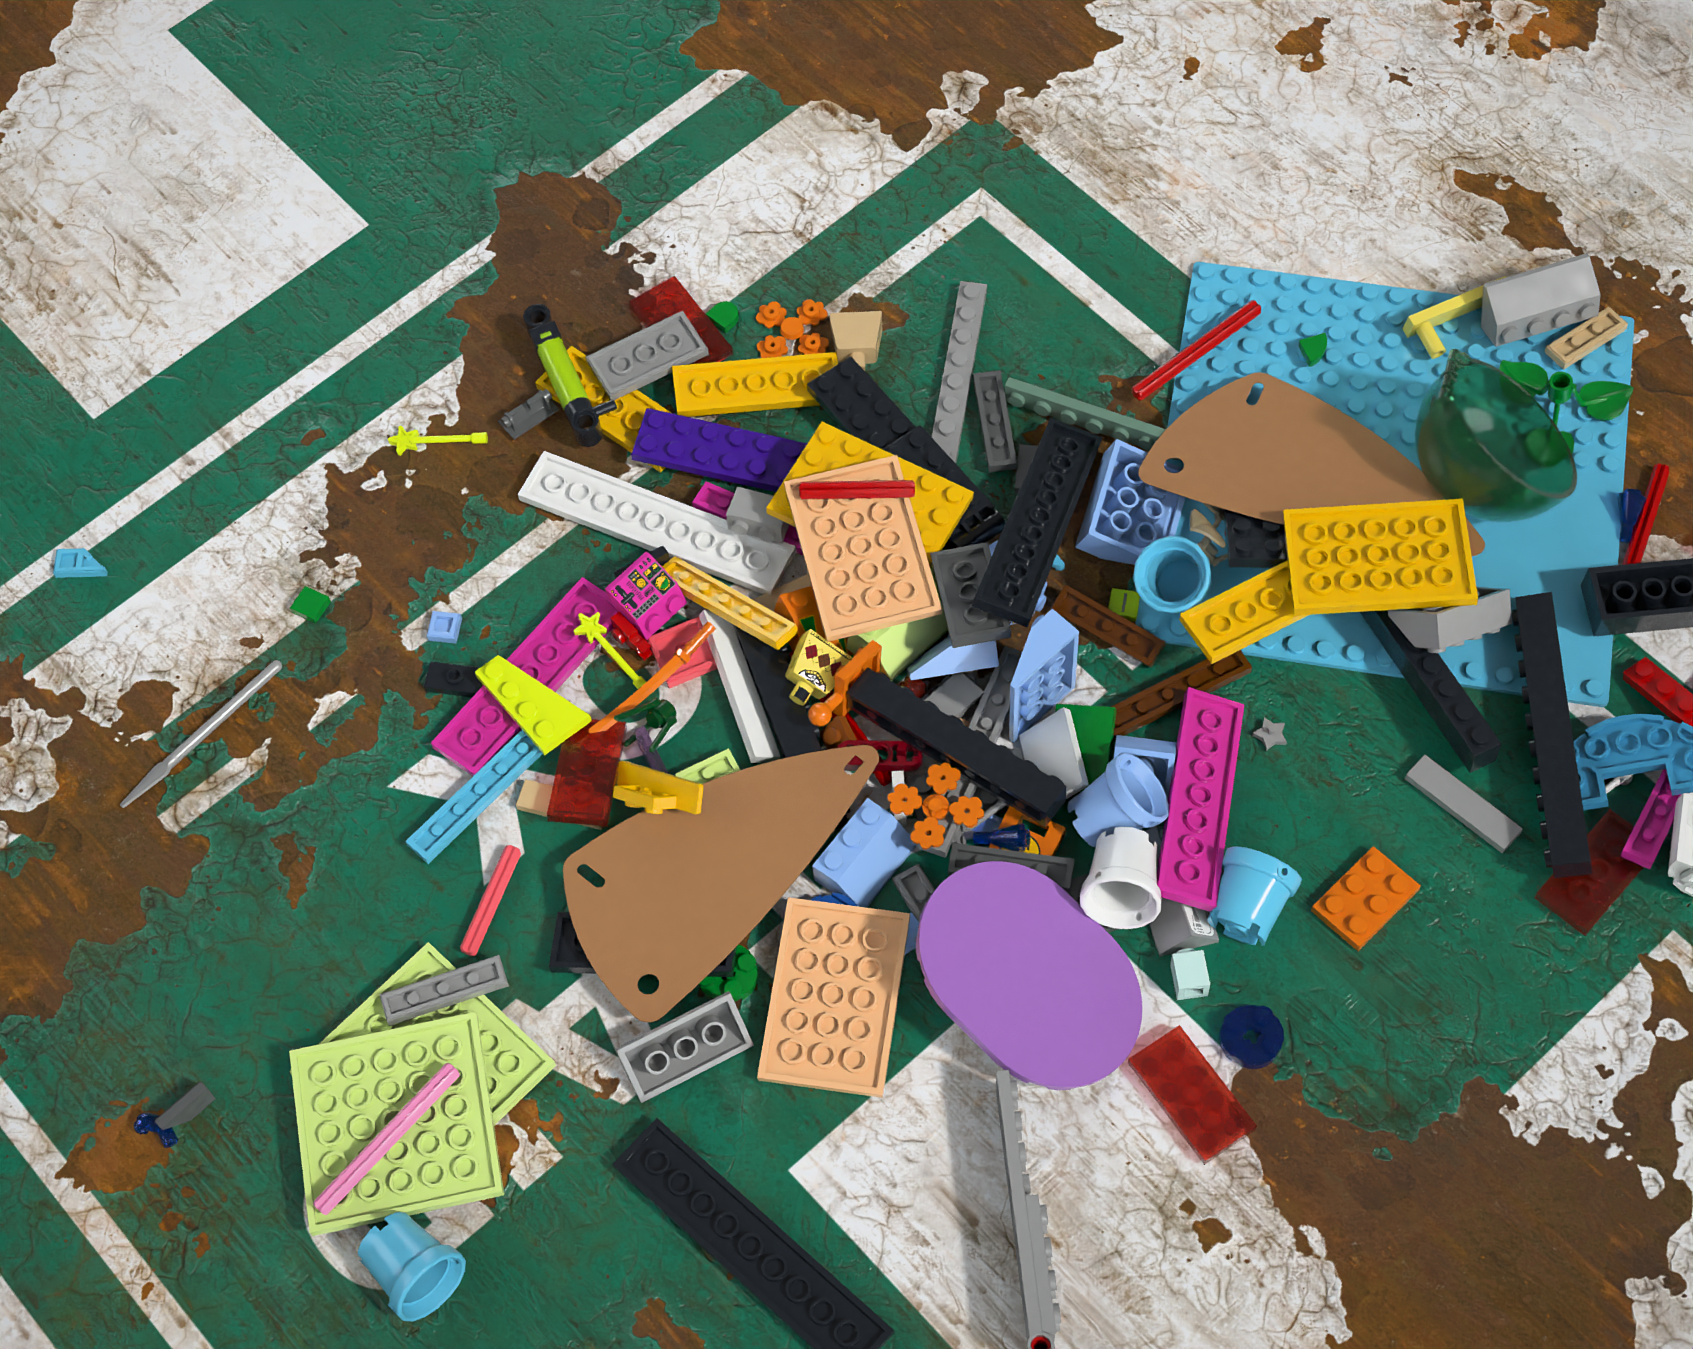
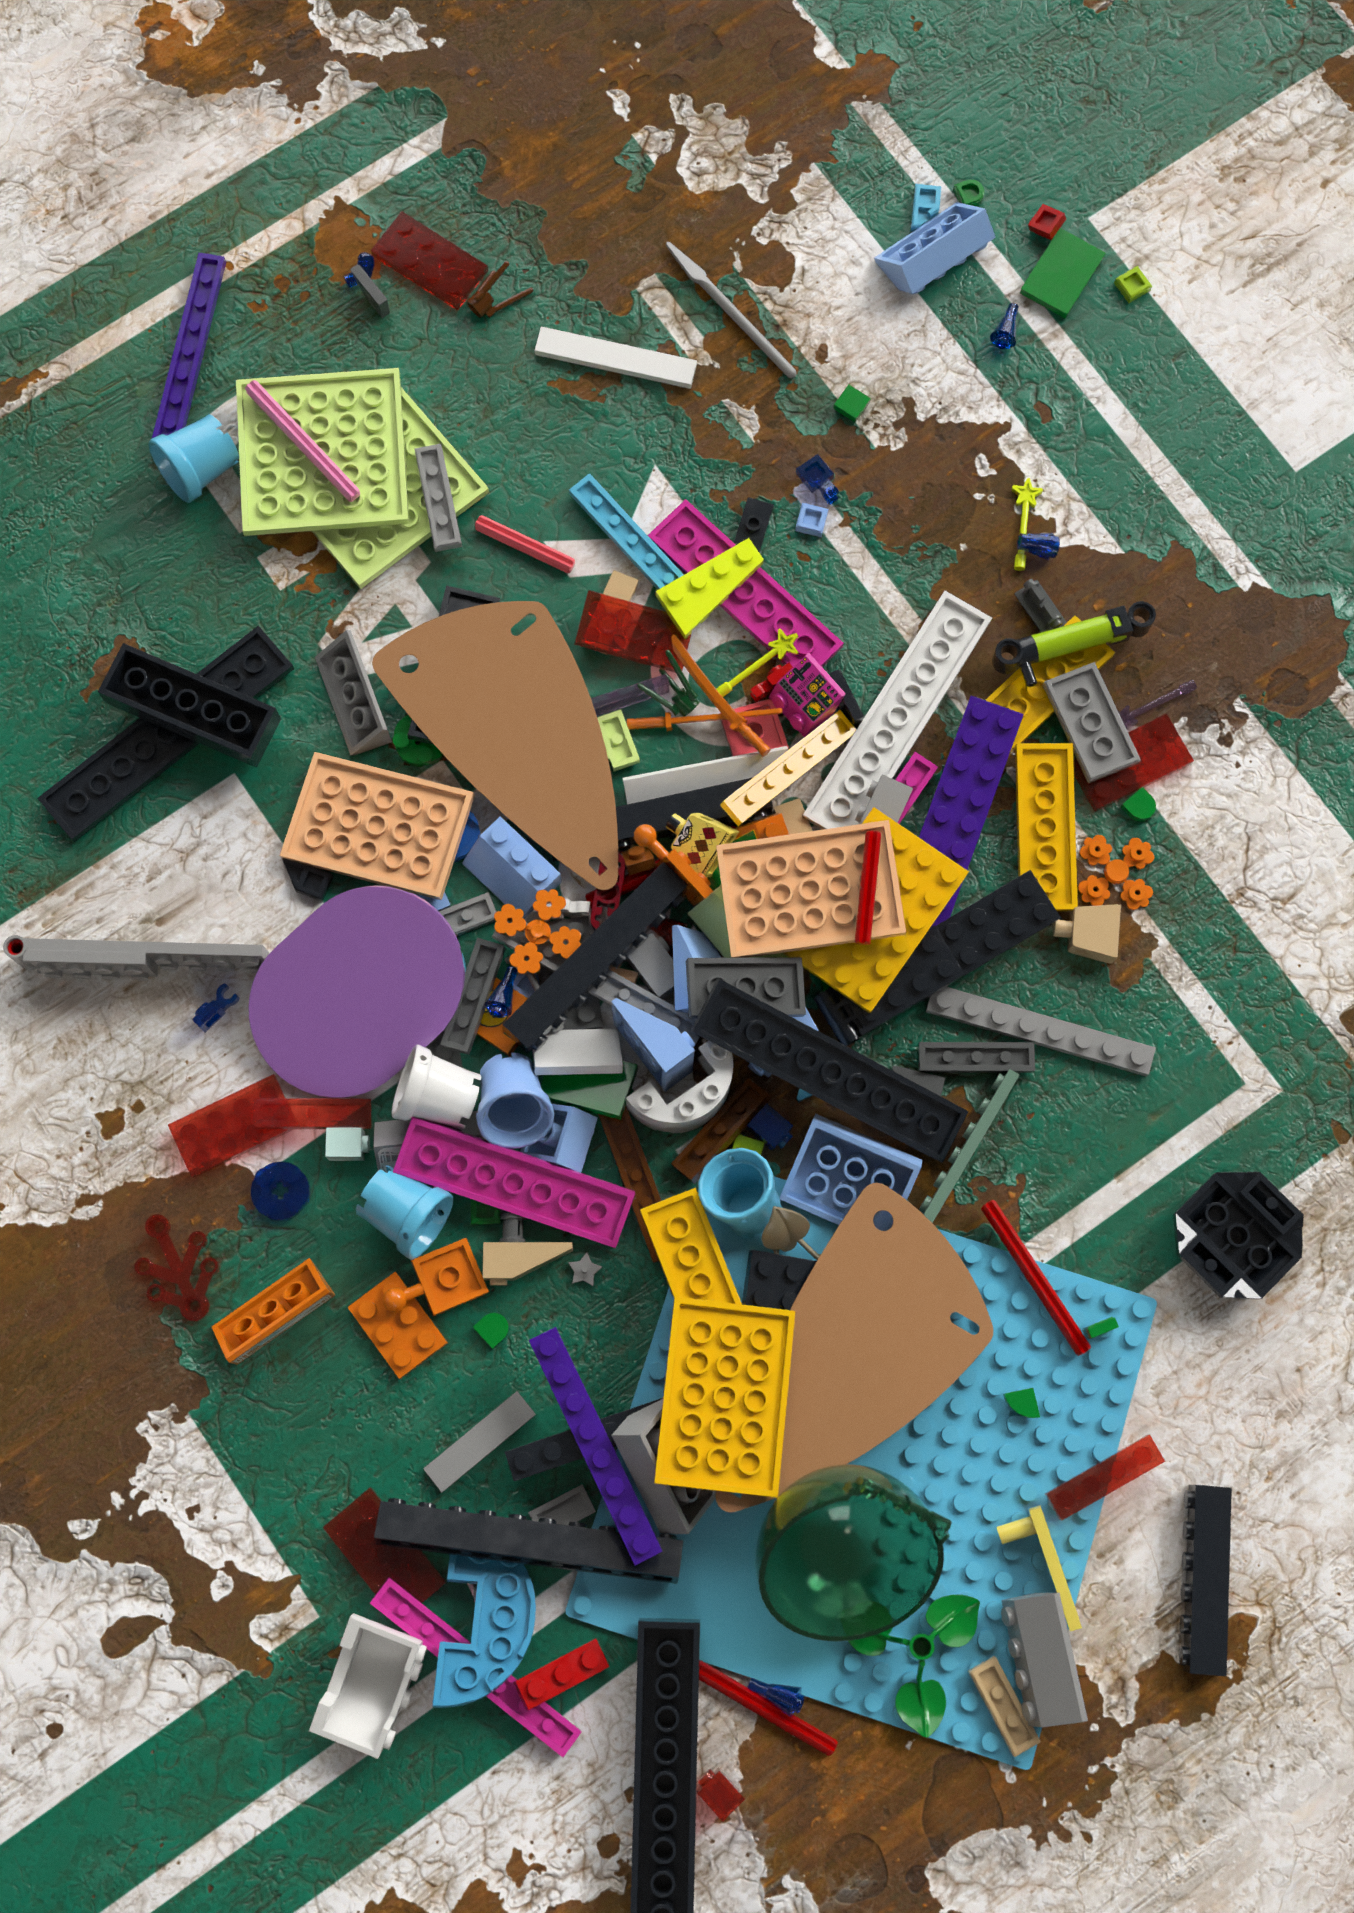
camera: 90 degrees right, 15 degrees up
yellow bracket [613,761,703,814] -> none
none -> black brick [98,643,281,768]
none -> clear red plant [134,1214,220,1321]
none -> dark purple plate [152,252,227,438]
none -> clear blue plate [192,983,240,1033]
none -> orange slope [212,1258,335,1365]
none -> clear red tile [253,1098,372,1129]
none -> black tile [282,858,333,902]
none -> clear red plate [371,211,488,310]
none -> orange plate [383,1238,489,1316]
none -> reddish brown plant [466,261,533,318]
none -> green tile [471,1199,501,1225]
none -> green tile [473,1313,509,1349]
none -> tan slope [483,1242,573,1286]
none -> dark grey bush [499,1213,526,1242]
none -> light grey tile [528,1484,596,1525]
none -> dark purple plate [529,1327,662,1565]
none -> white tile [535,327,697,389]
none -> white cylinder [626,1041,733,1133]
none -> orange sword [627,708,782,731]
none -> clear blue brick [747,1103,793,1151]
none -> clear blue plate [796,454,839,505]
none -> light blue slope [874,202,996,294]
none -> green tile [953,180,984,207]
none -> clear blue cone [990,303,1019,349]
none -> clear blue cone [1017,533,1060,560]
none -> green tile [1020,228,1106,319]
none -> red plate [1028,204,1066,240]
none -> clear red plate [1045,1434,1165,1521]
none -> green tile [1082,1317,1119,1340]
none -> lime tile [1114,266,1152,303]
none -> piece [1118,679,1197,729]
none -> black piece [1173,1172,1304,1300]
none -> black brick [1179,1484,1232,1676]

